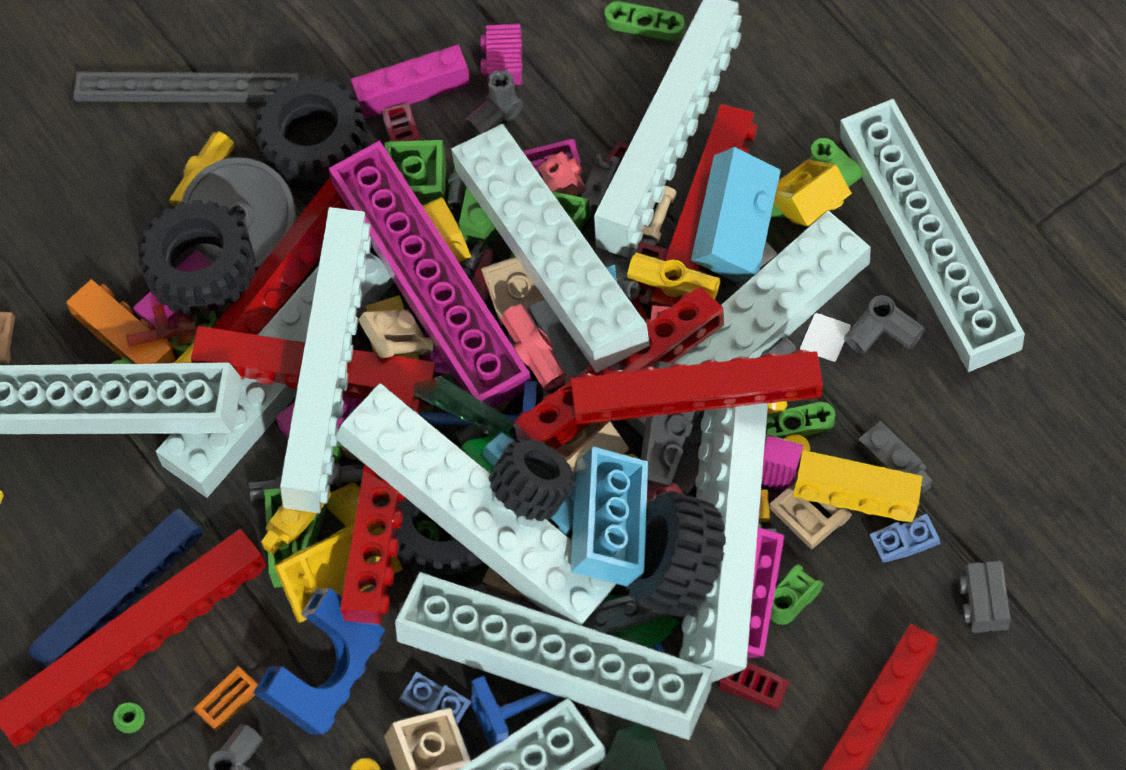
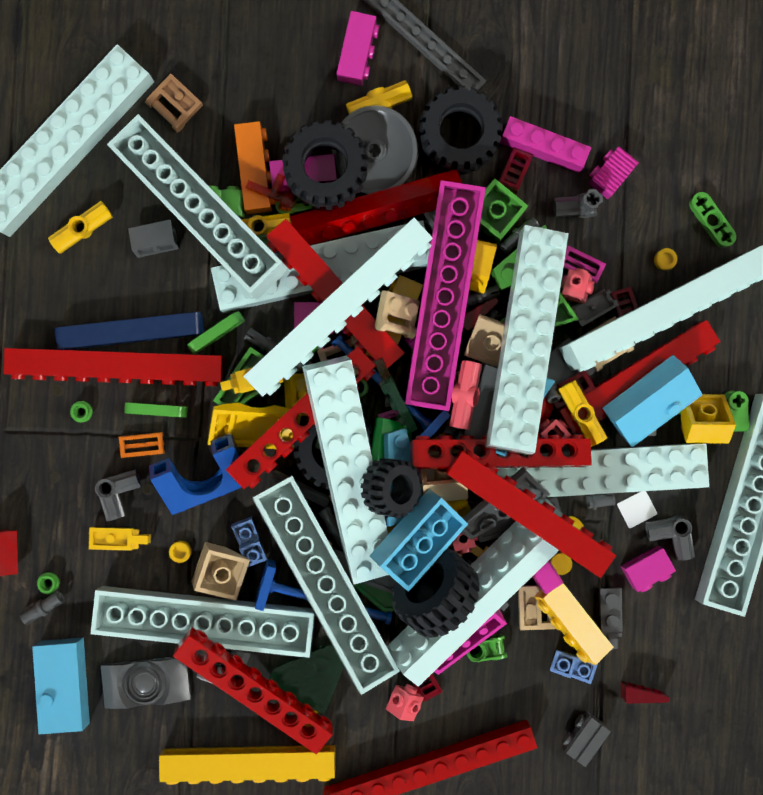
camera: 30 degrees right, 25 degrees up
none -> bright green beam [124,402,188,418]
none -> dark grey hinge [128,220,179,258]
none -> bright green beam [187,311,245,355]
none -> dark pink brick [337,11,380,86]
none -> coral brick [386,684,424,721]
none -> dark pink brick [621,545,676,592]
none -> dark red slope [621,681,670,704]
none -> yellow tile [654,248,677,271]

